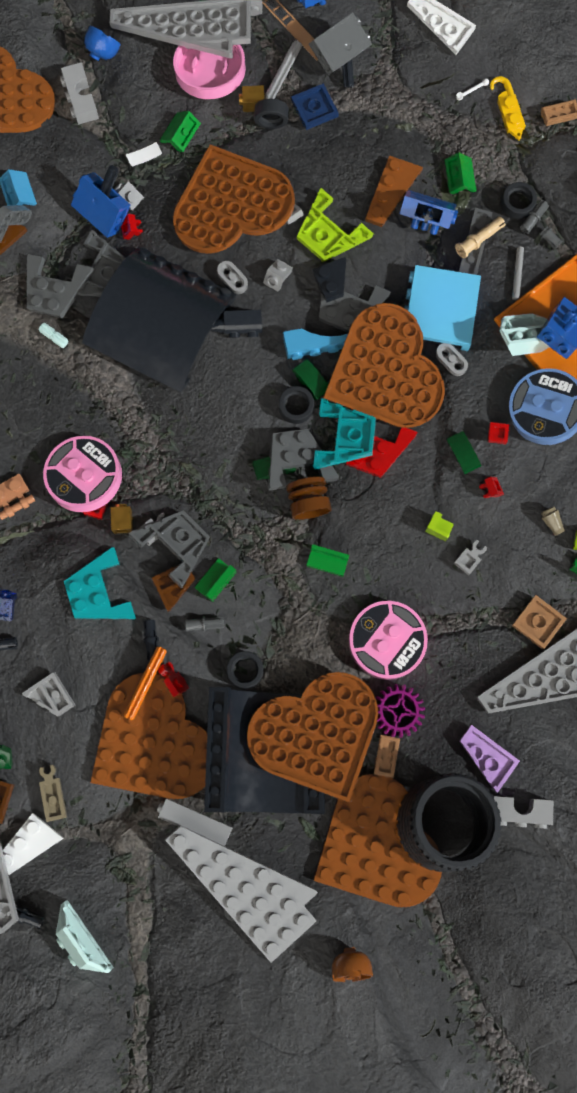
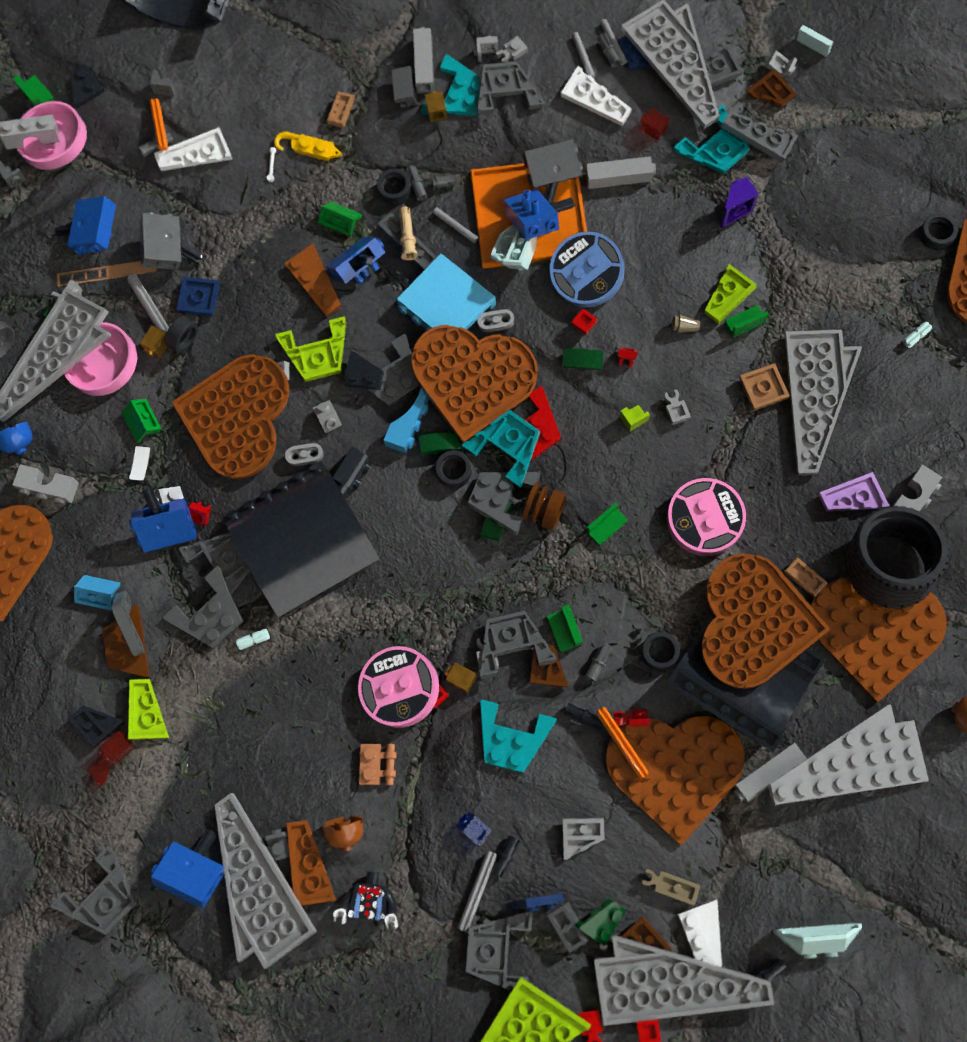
camera: 45 degrees left, 5 degrees down
magenta gear [375,684,425,738] -> none

